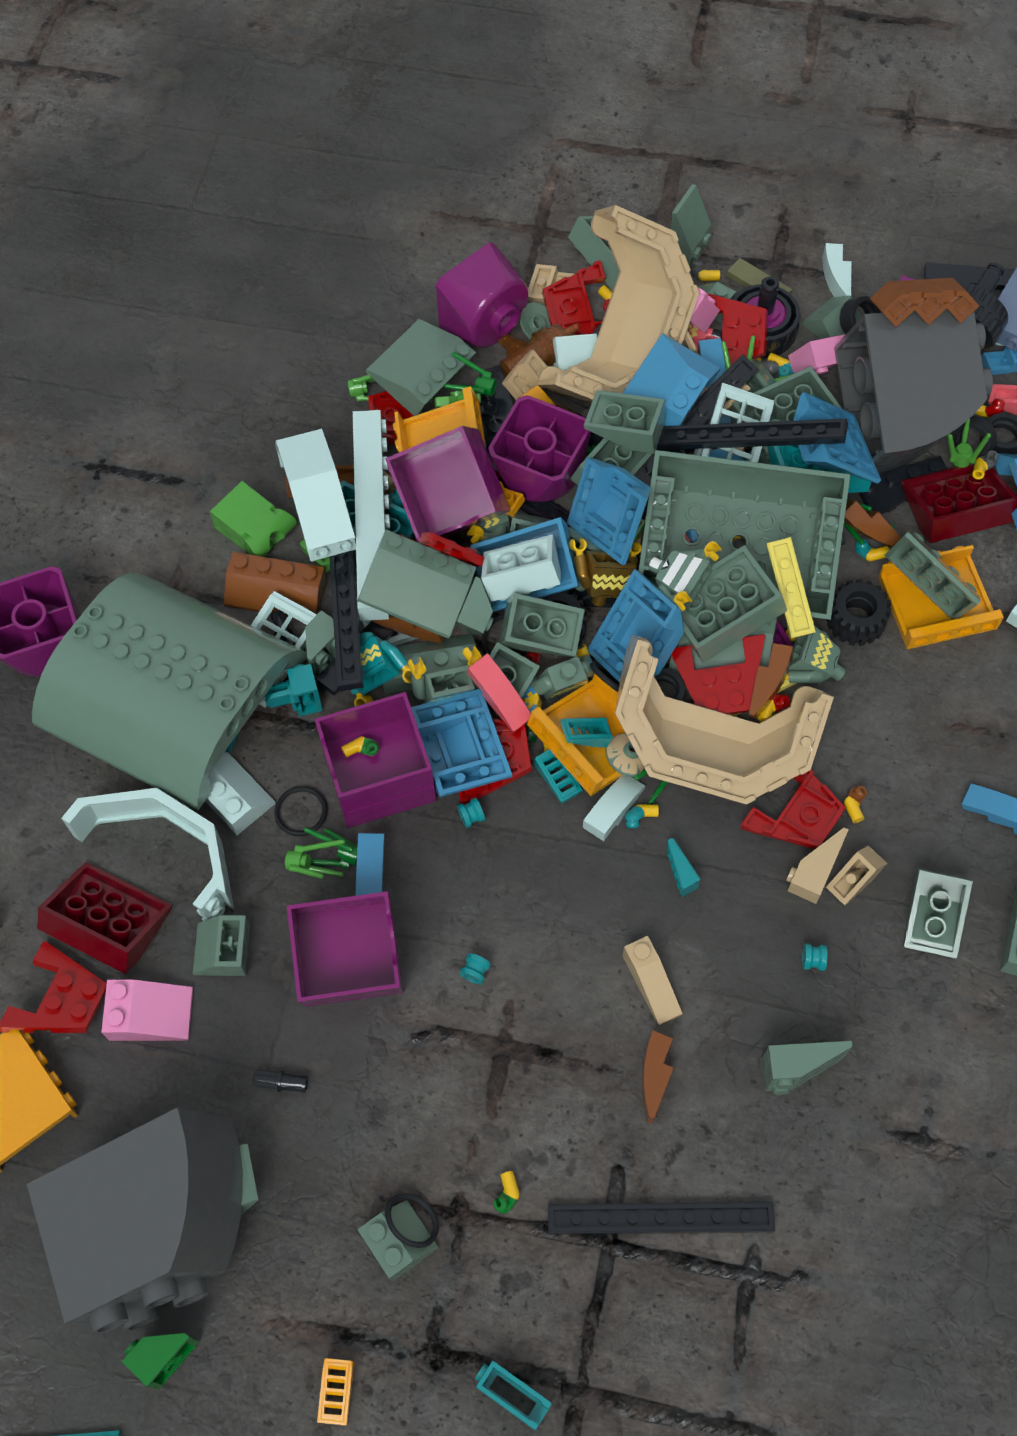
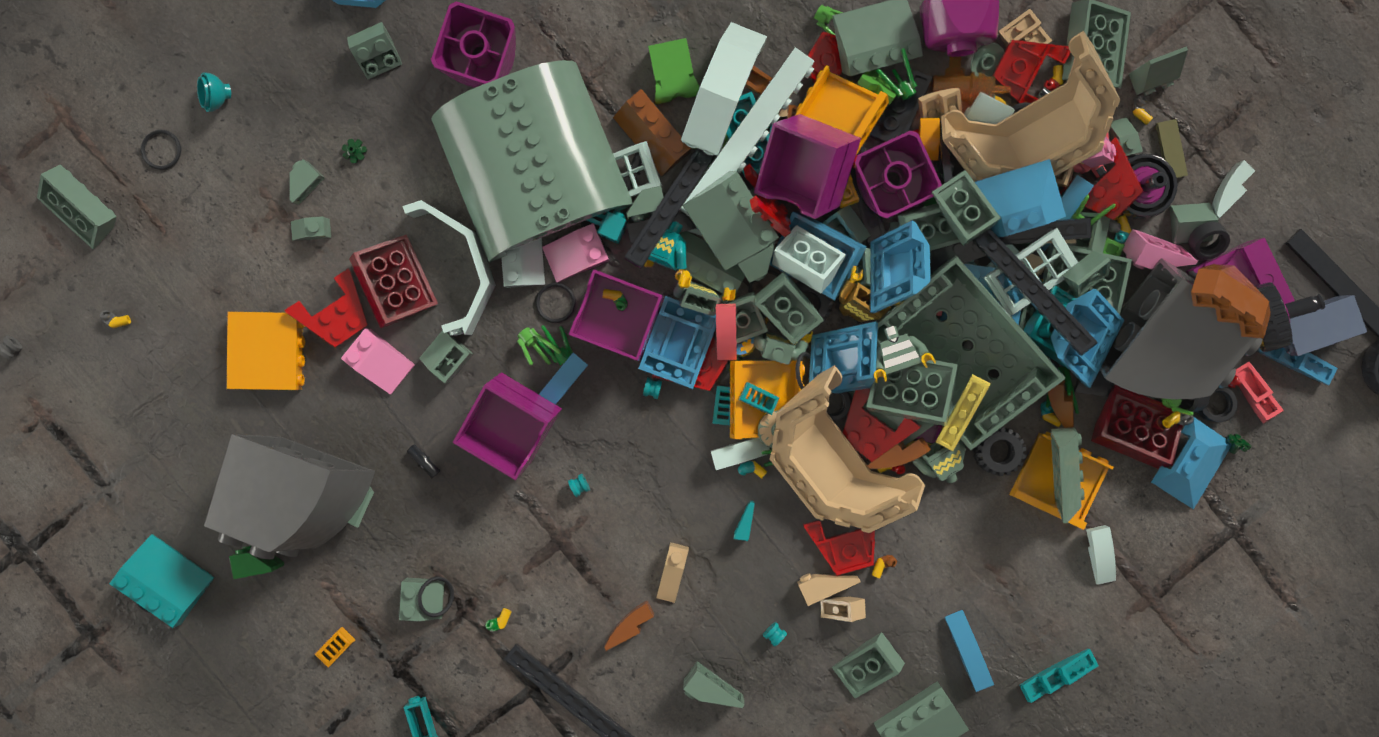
camera: 30 degrees right, 25 degrees up
none -> bright pink slope [542,224,610,283]
none -> sand green slope [1062,251,1111,298]

